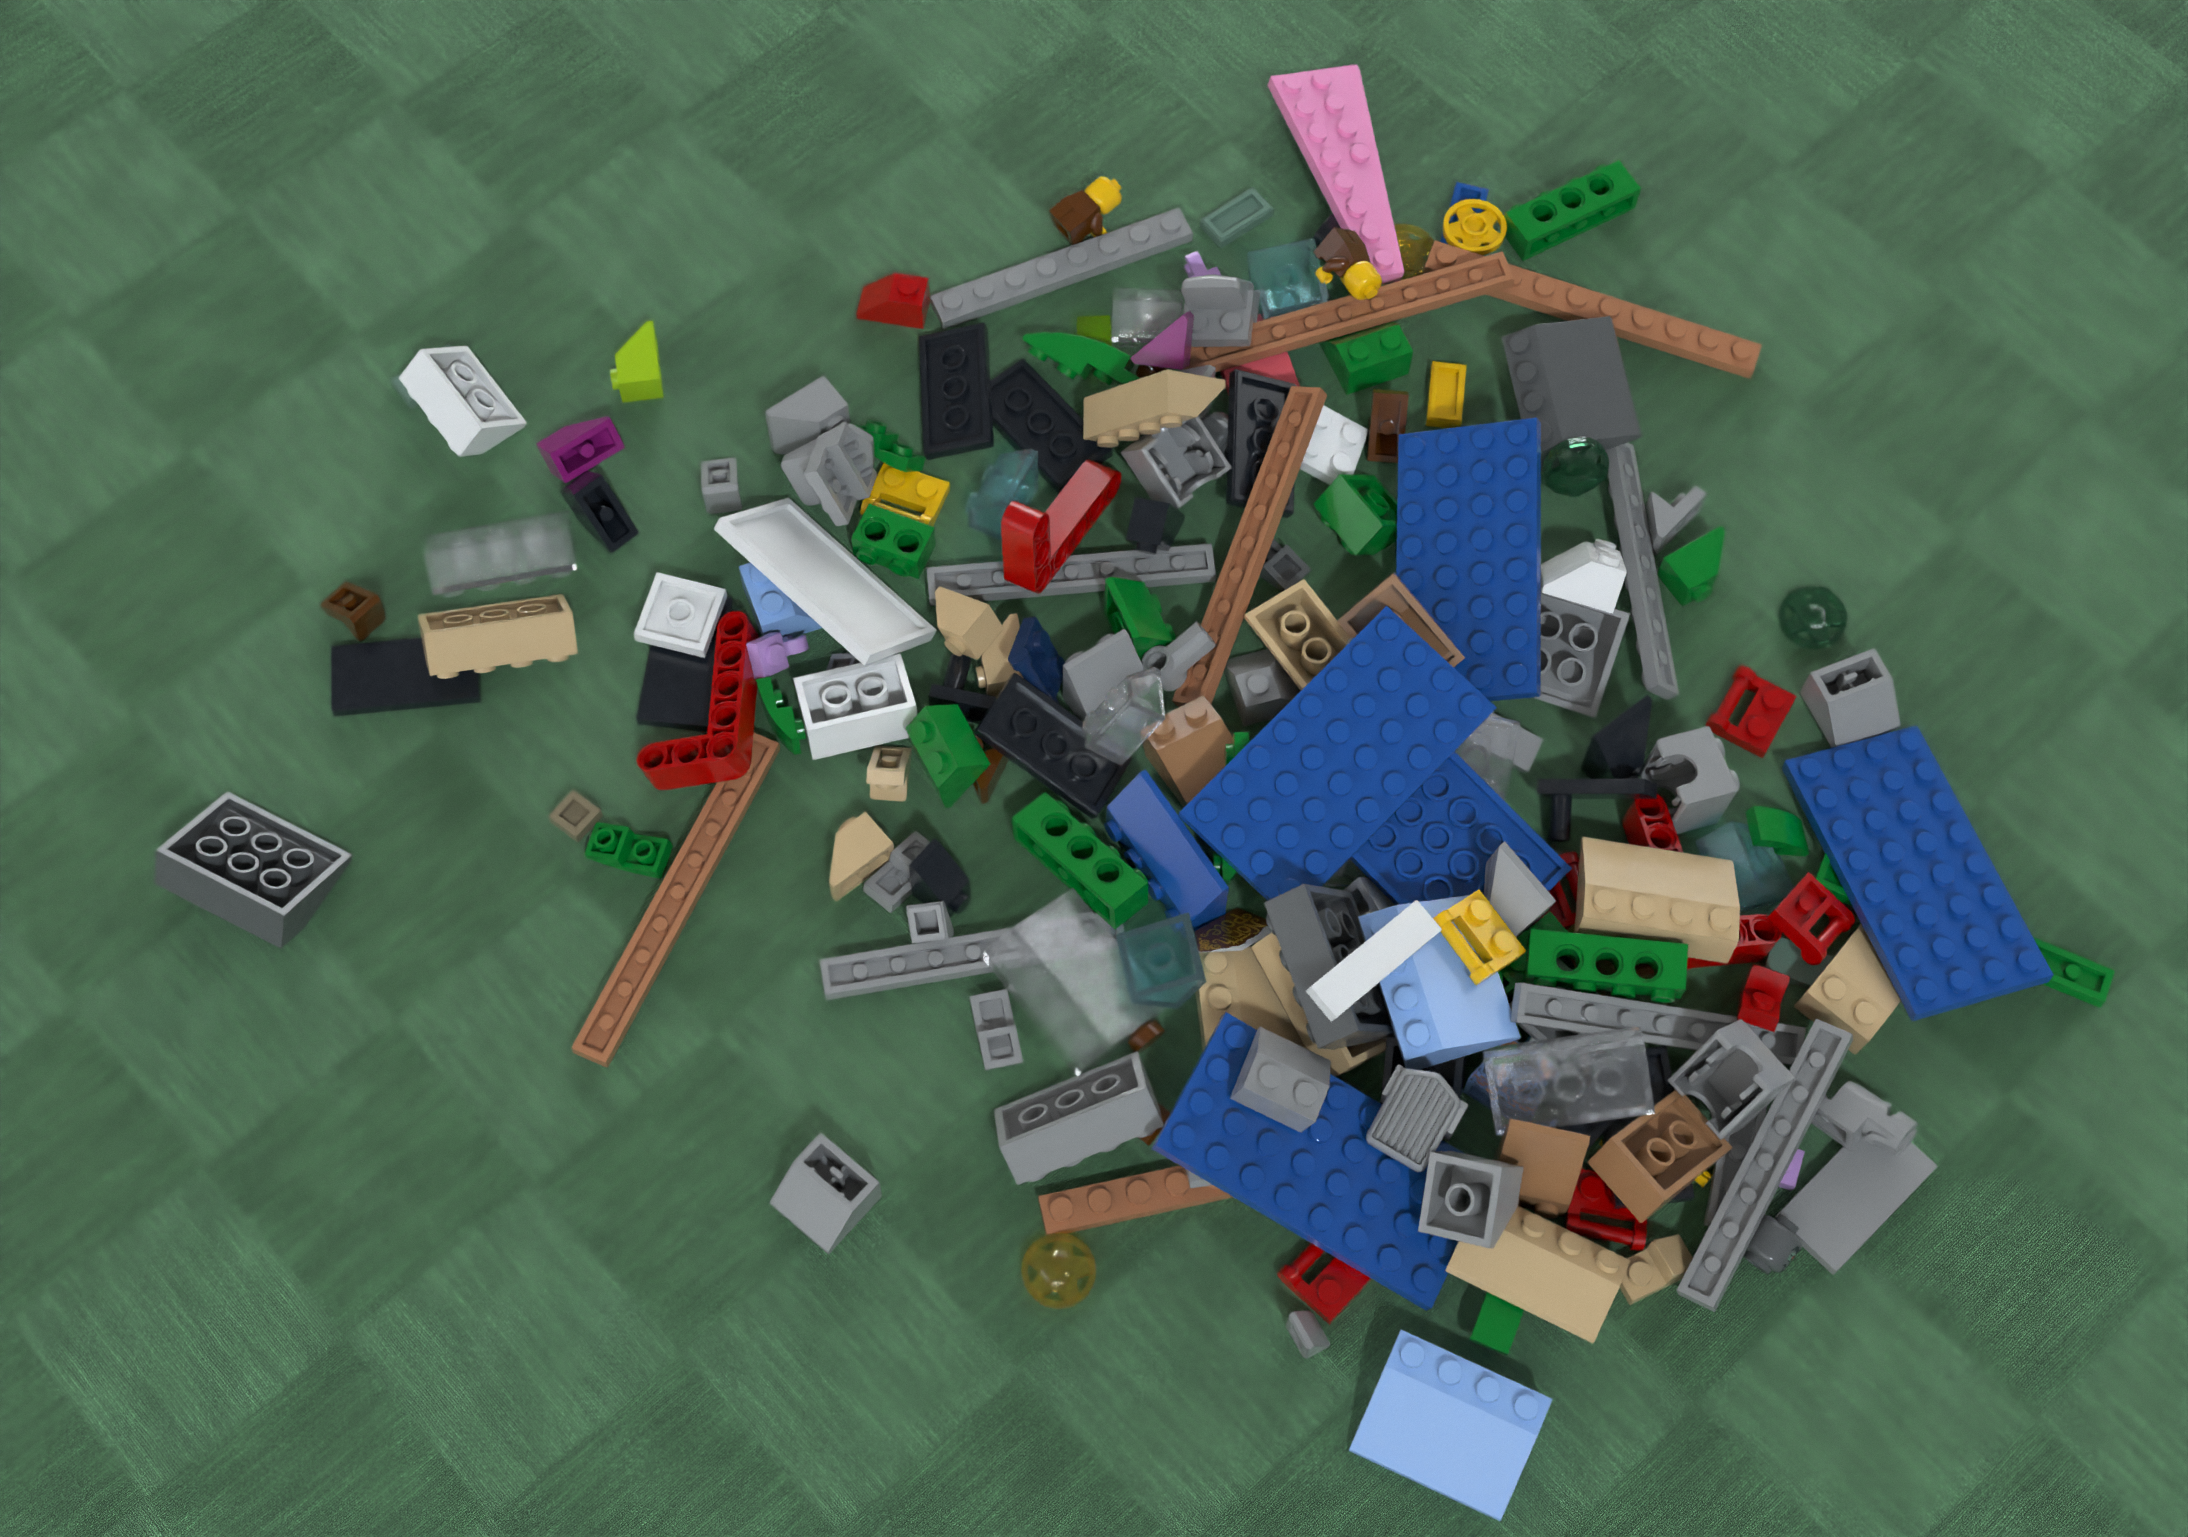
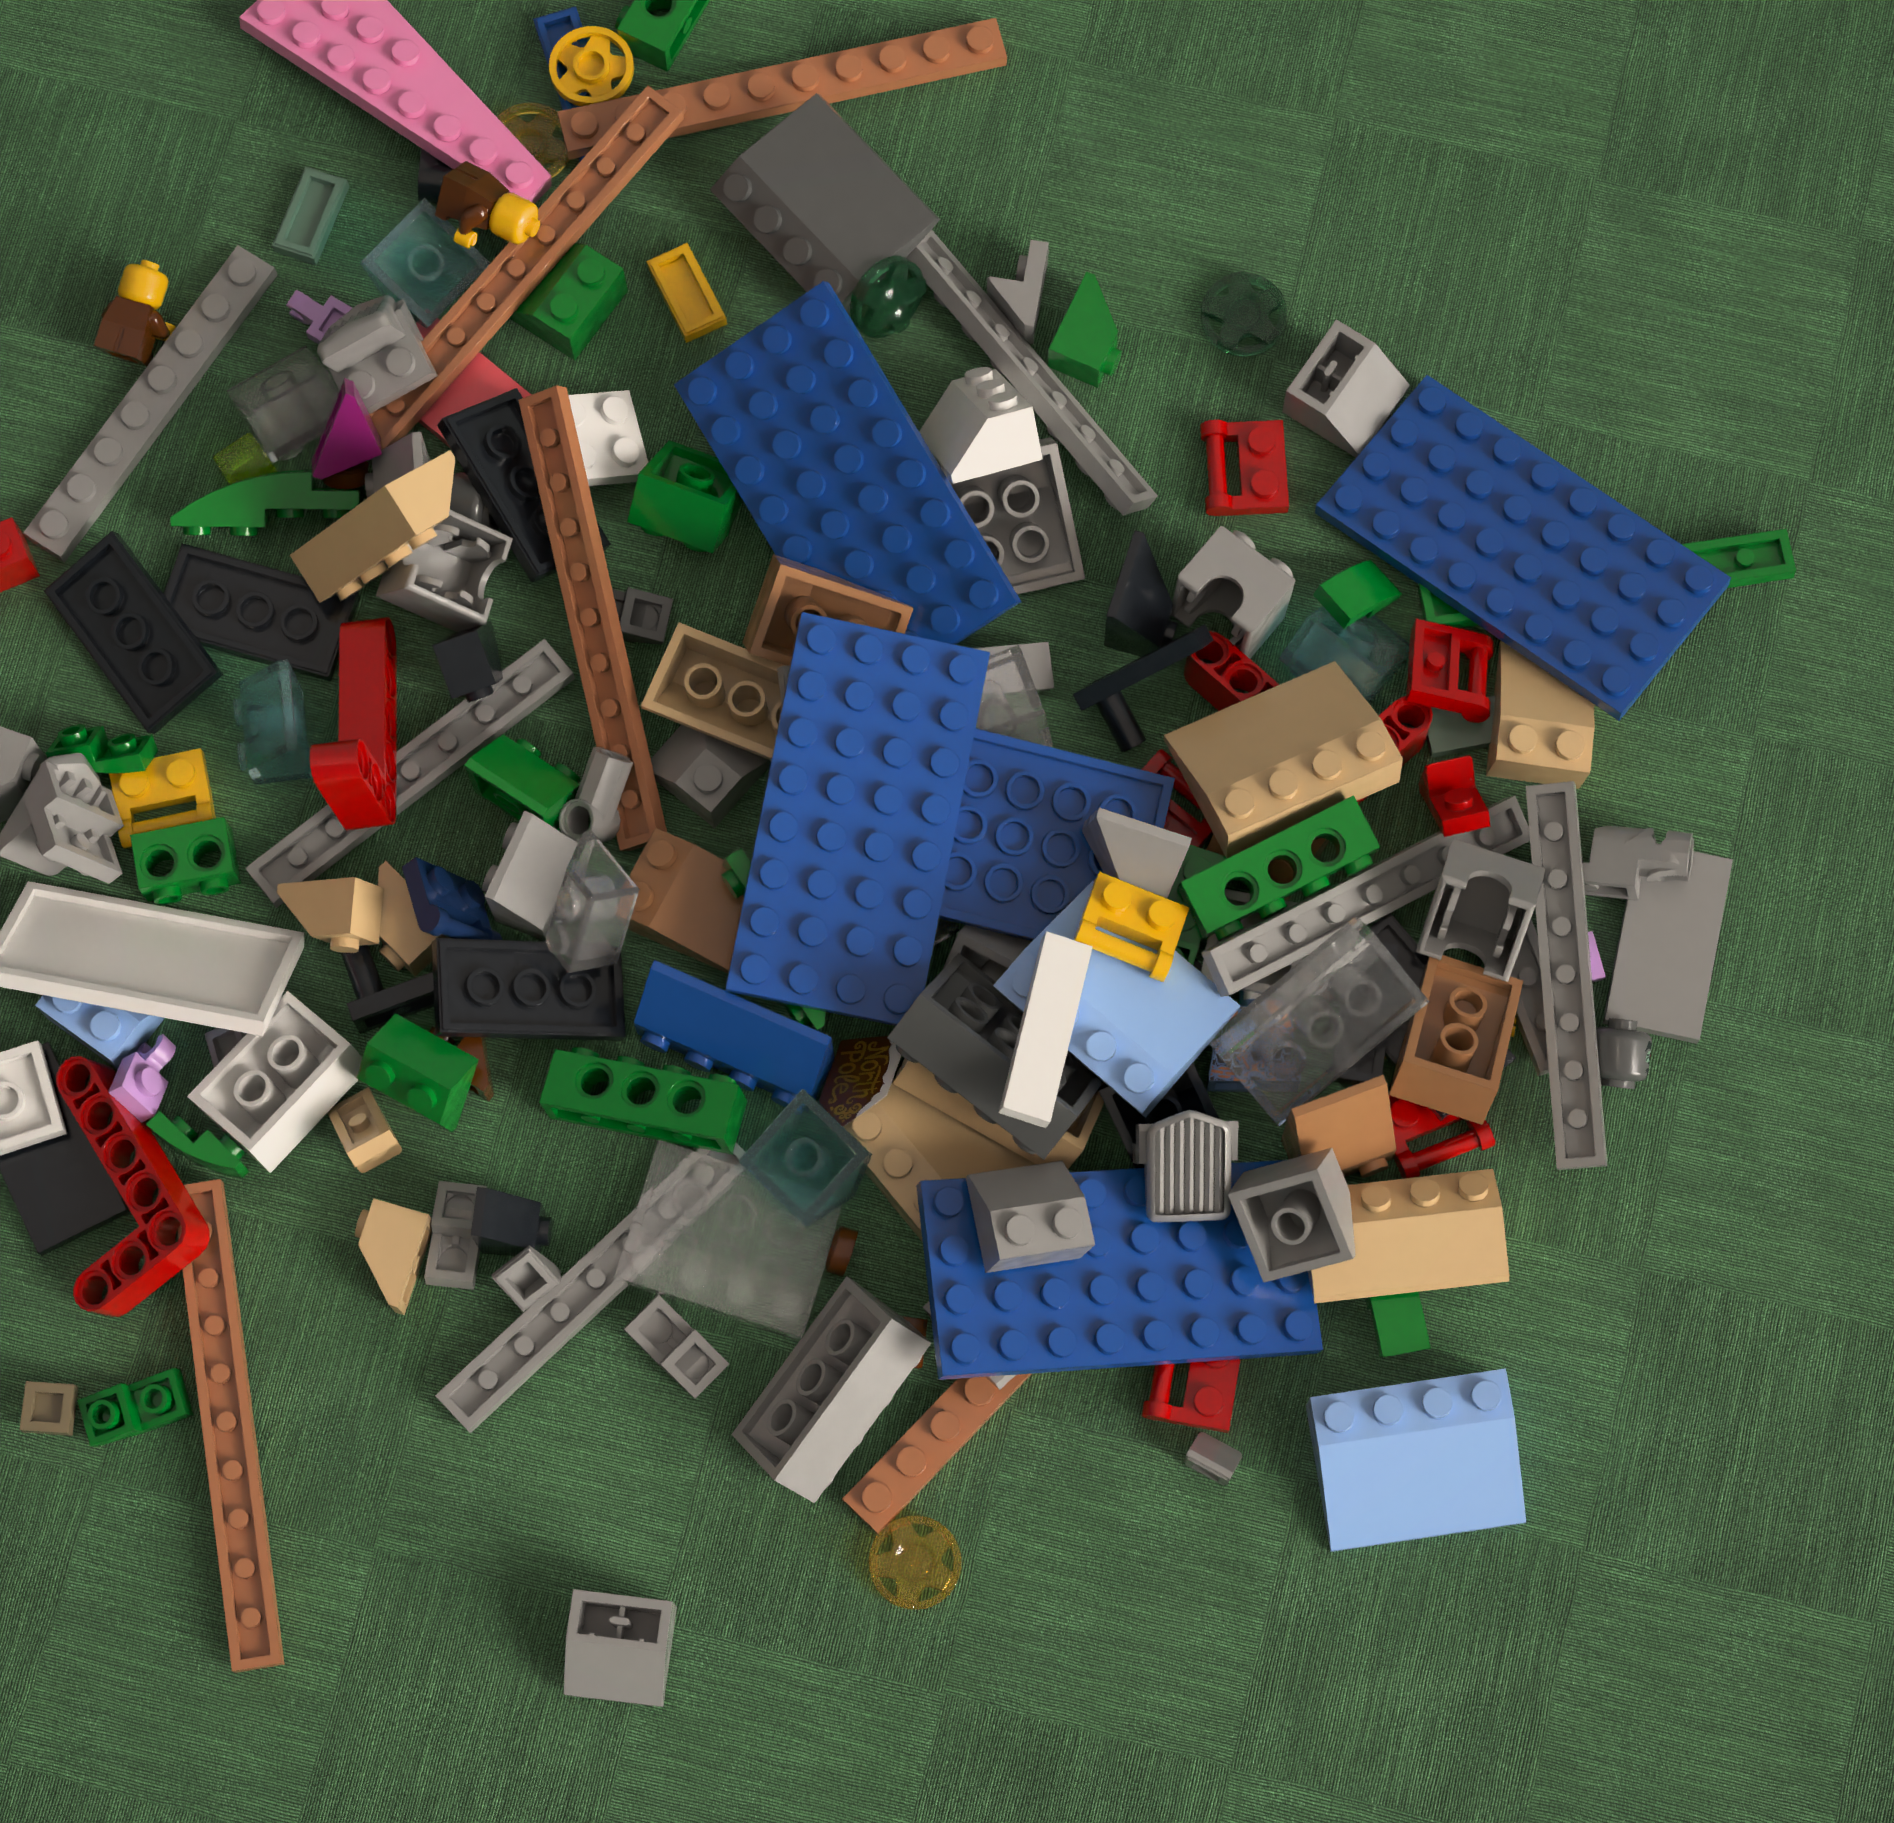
camera: 30 degrees left, 10 degrees up
reddish brown slope [1367,389,1409,463] -> none
tan slope [1620,1234,1693,1305] -> none

